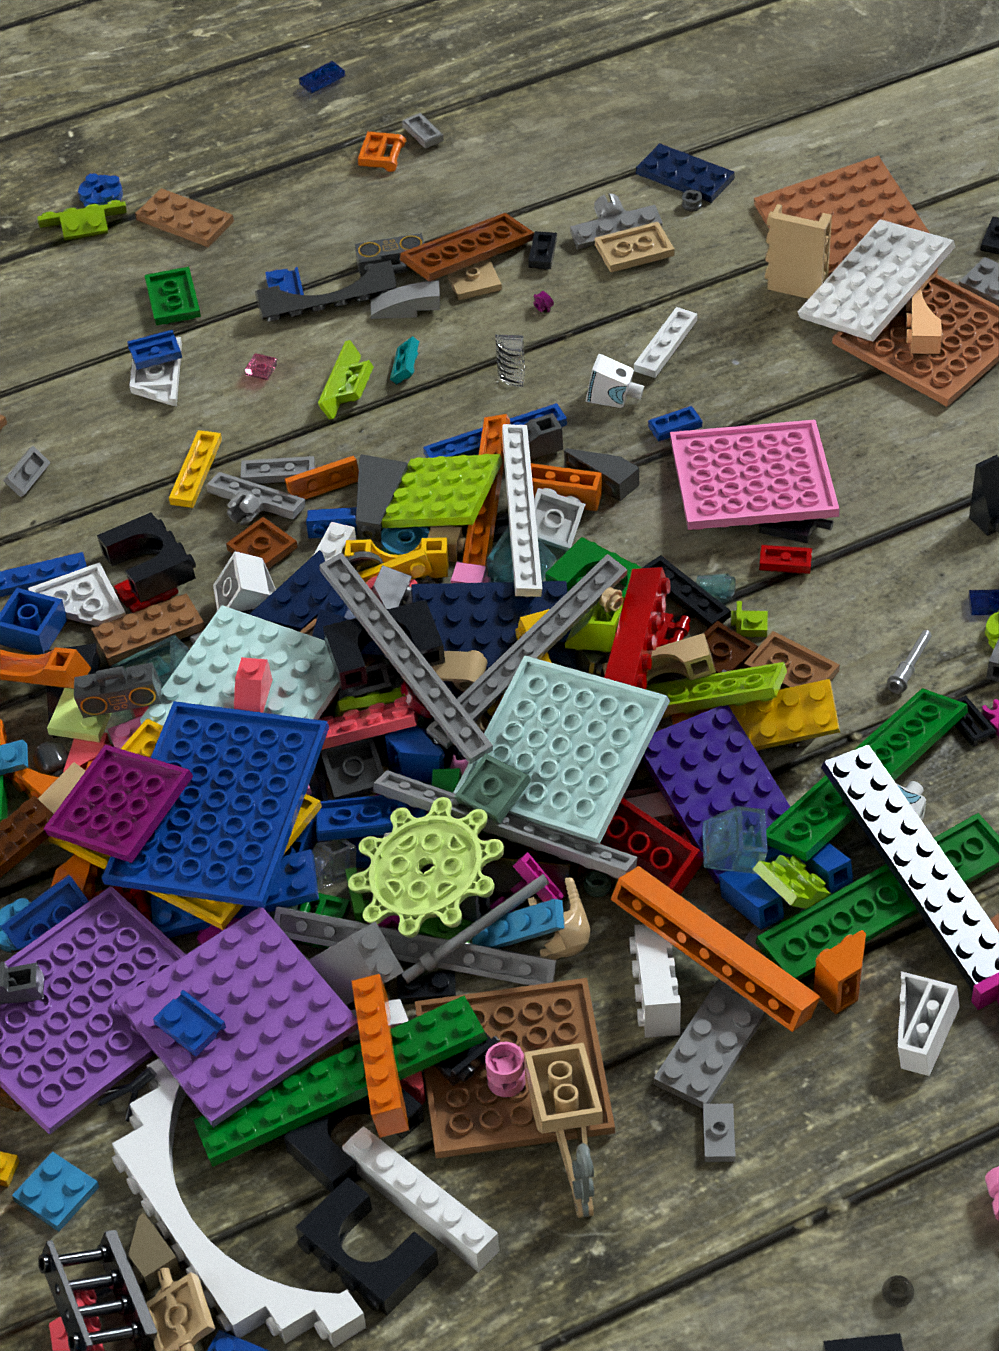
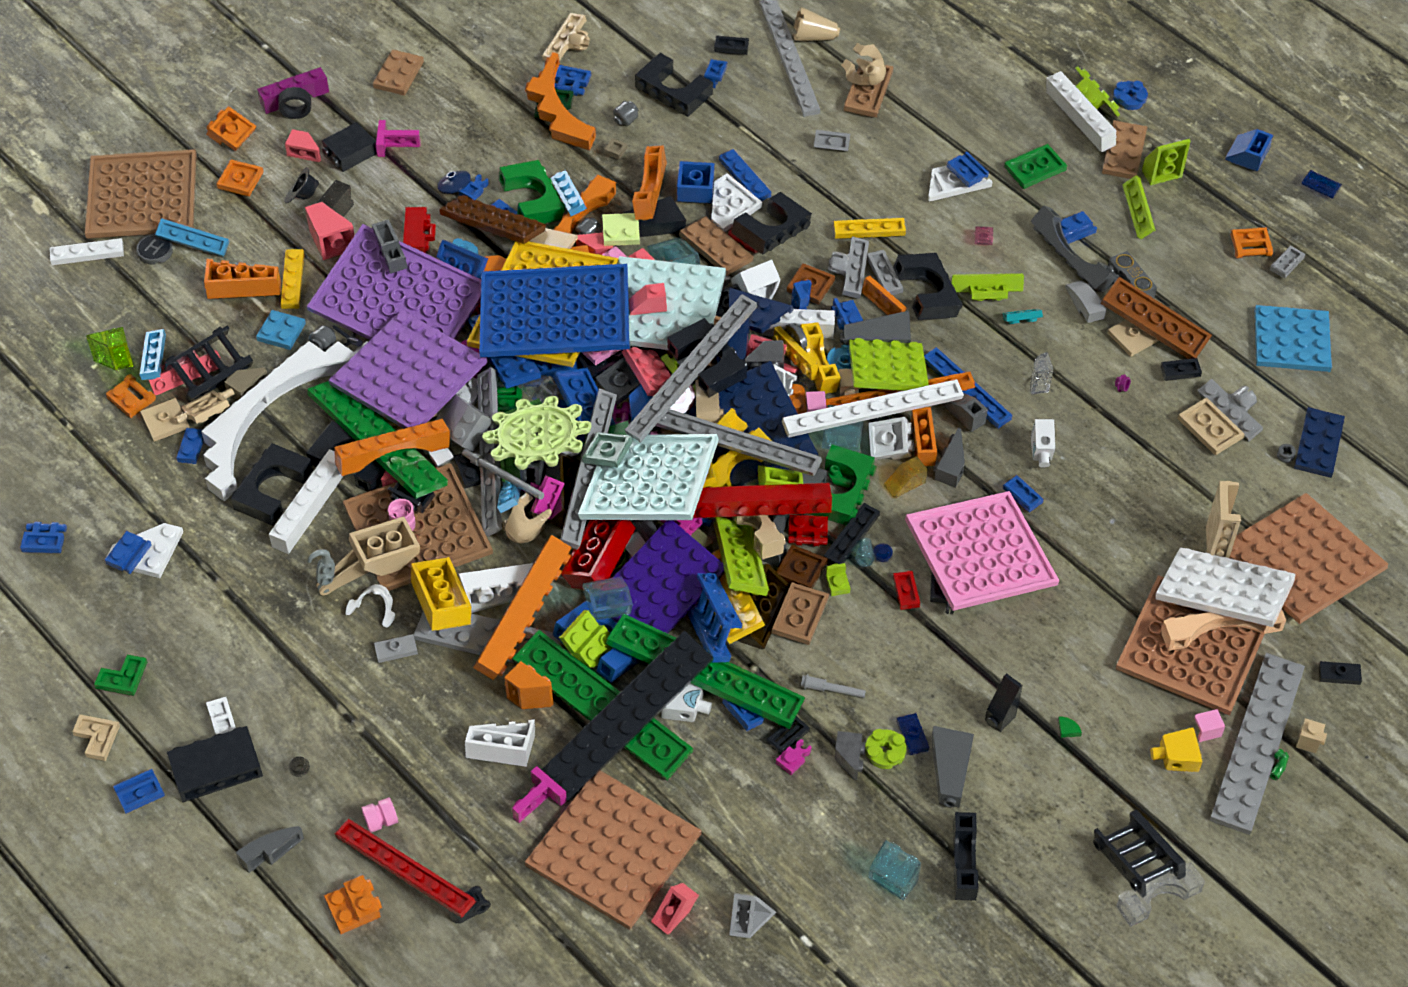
camera: 70 degrees right, 5 degrees up
magenta plate [43,744,193,863] -> none
dark grey piece [74,662,161,718] -> none
blue plate [153,990,226,1057] -> none
tan plate [599,587,623,613] -> none
white plate [634,307,697,378] -> none
none -> dark grey head [309,325,336,352]
none -> white helmet [345,584,395,627]
none -> yellow brick [411,557,471,631]
none -> blue fence [687,573,742,662]
none -> yellow panel [717,408,748,432]
none -> blue plate [722,699,764,731]
none -> blue bracket [791,280,812,310]
none -> clear blue plate [873,543,893,562]
none -> clear yellow slope [884,456,928,499]
none -> black arch [893,253,962,320]
none -> white brick [1046,71,1116,152]
none -> lime plate [1122,175,1155,239]
none -> lime slope [1142,139,1191,185]
none -> blue slope [1225,129,1273,172]
none -> dark azure plate [1254,305,1332,372]

